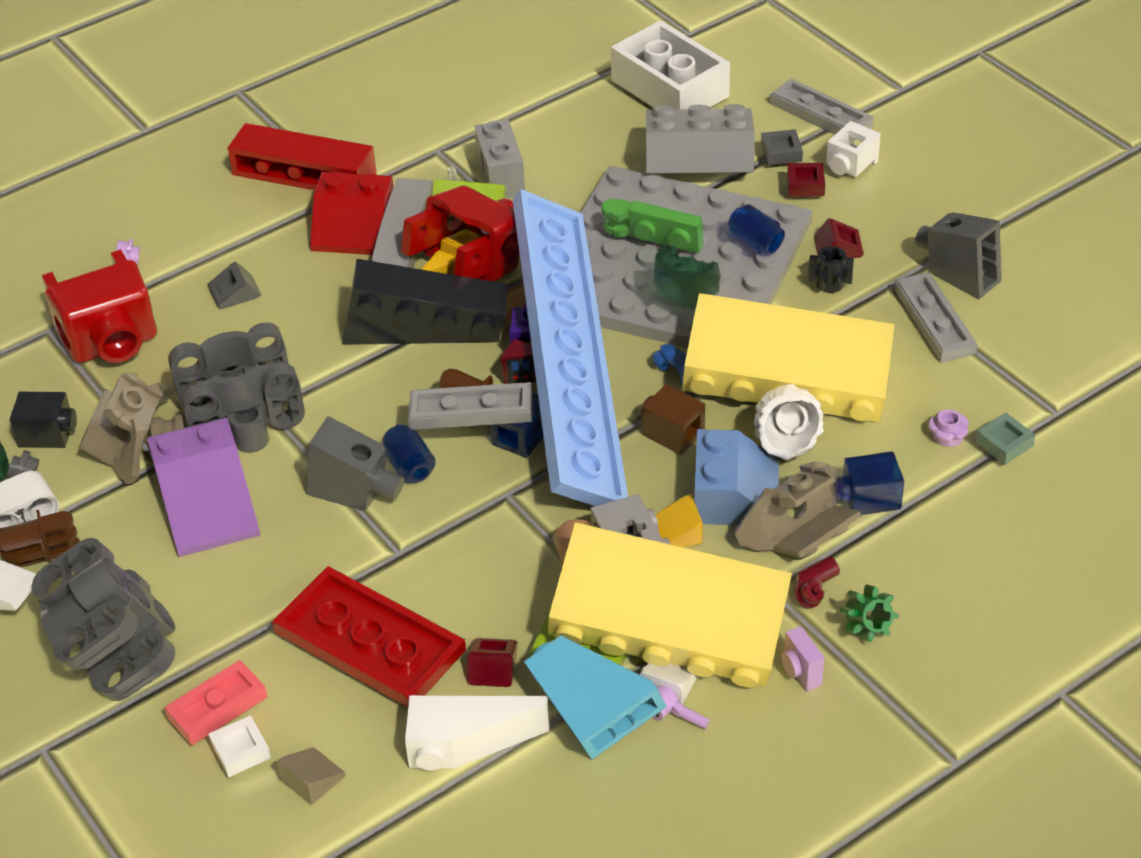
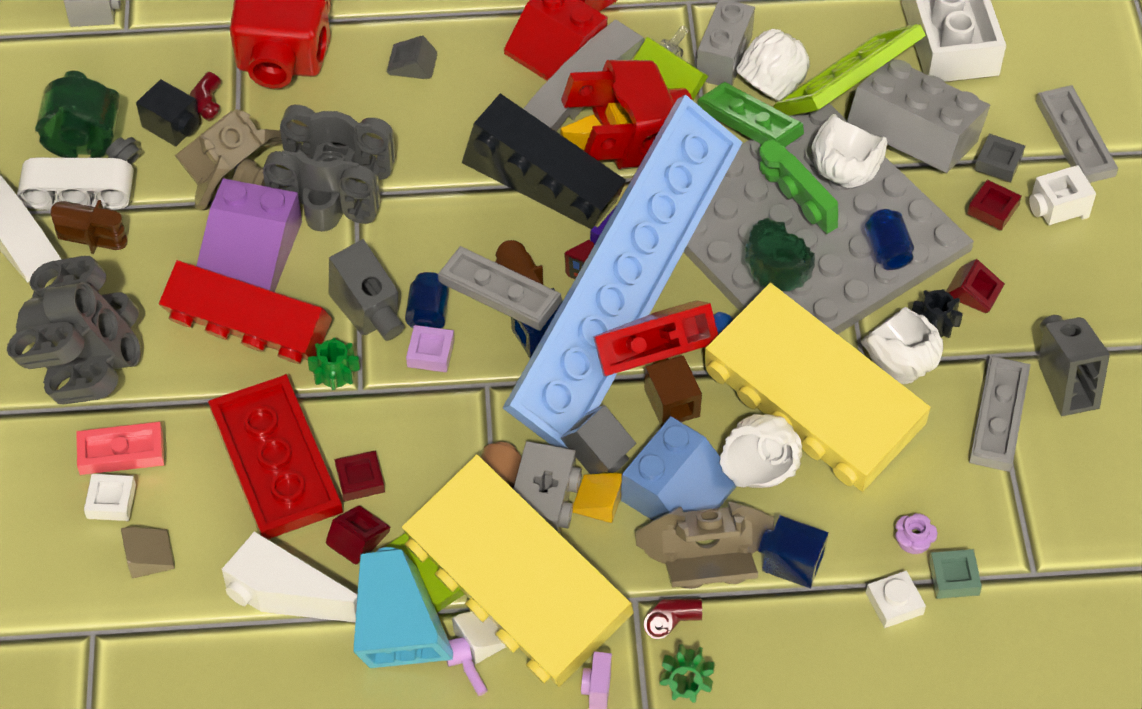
camera: 30 degrees right, 10 degrees up
none -> red brick [159,260,332,364]
none -> dark red arm [190,72,221,121]
none -> green gear [308,338,360,390]
none -> dark red tile [334,451,385,502]
none -> lavender plate [406,325,455,372]
none -> dark grey brick [560,405,636,474]
none -> red slope [593,300,718,376]
none -> bright green tile [697,82,804,147]
none -> white hair [736,29,810,102]
none -> lime tile [773,24,926,116]
none -> white hair [811,114,888,188]
none -> white hair [861,307,943,384]
none -> white plate [866,570,926,628]

